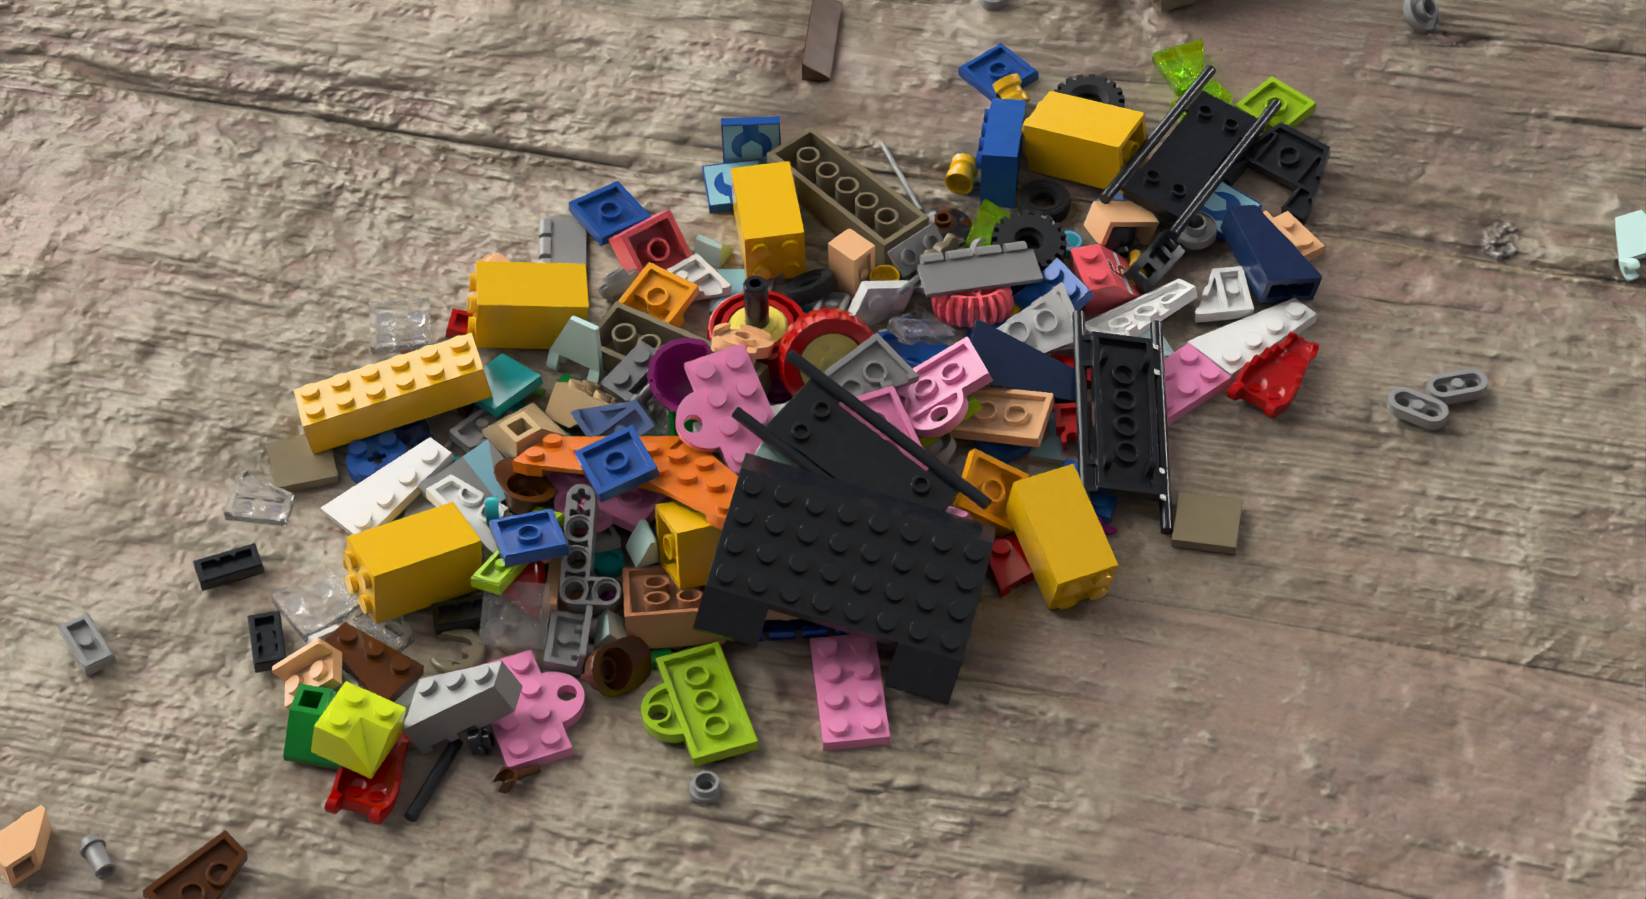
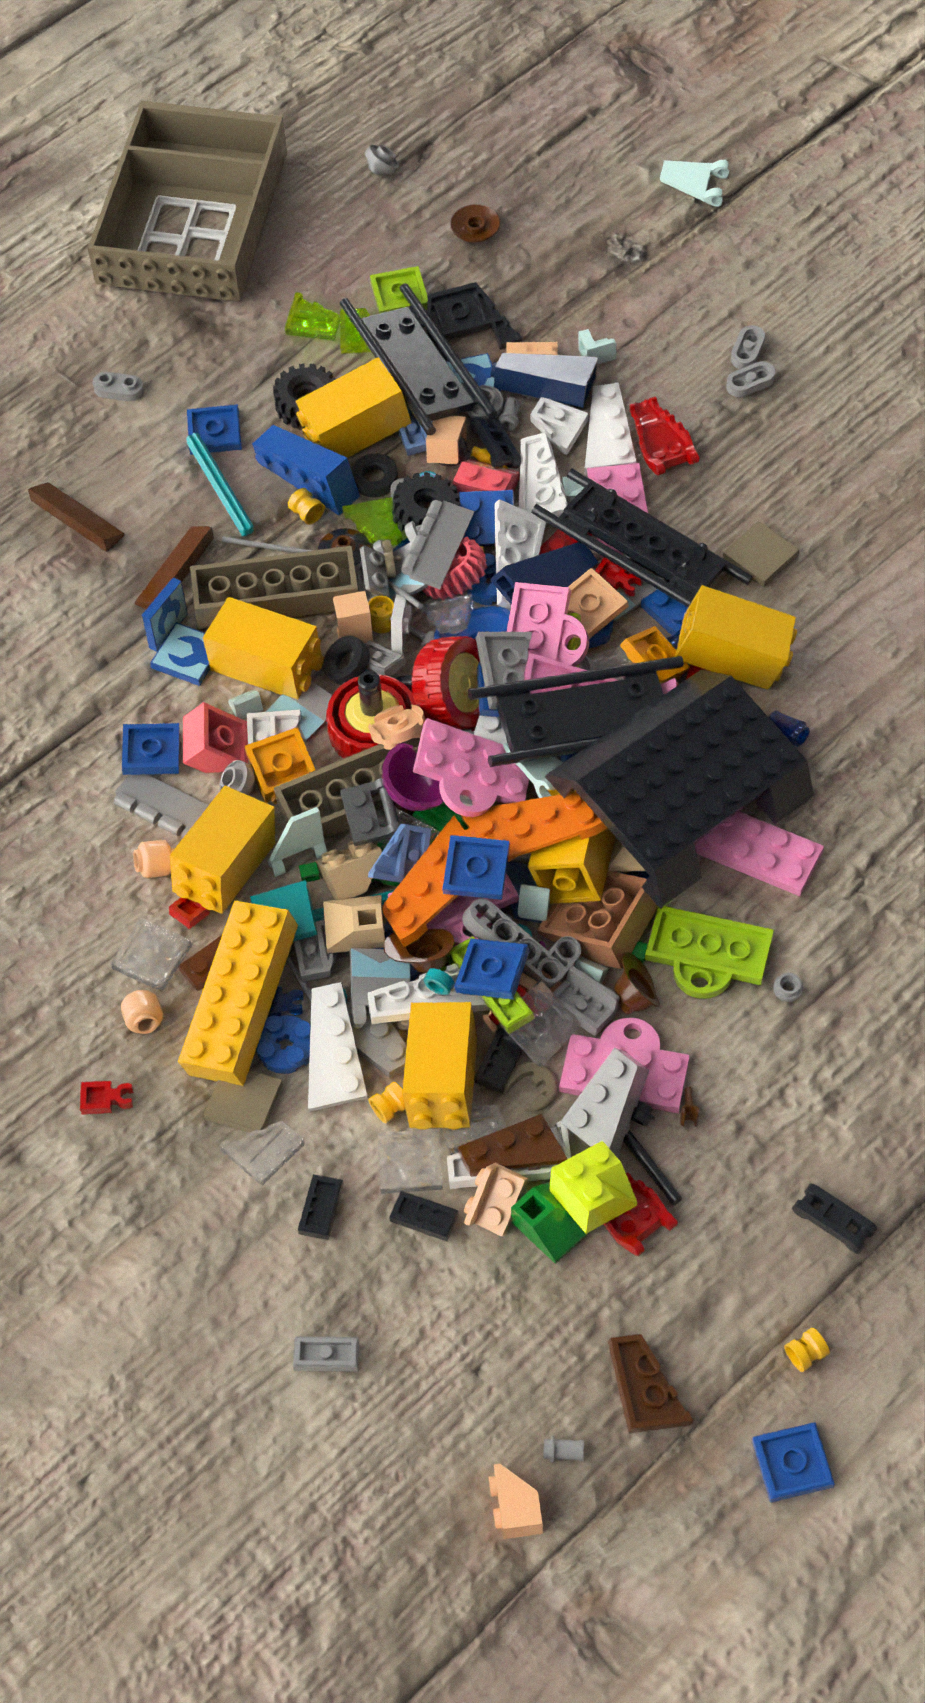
camera: 55 degrees left, 10 degrees up
yellow wheel [992,73,1030,103] -> none
none -> red plate [80,1081,134,1115]
none -> light nougat head [121,990,163,1034]
none -> reddish brown slope [135,526,214,609]
none -> teal axle [186,433,254,536]
none -> reddish brown dish [451,204,500,242]
none -> light grey pin [498,397,520,431]
none -> light aqua panel [579,329,616,364]
none -> clear blue cone [769,710,810,747]

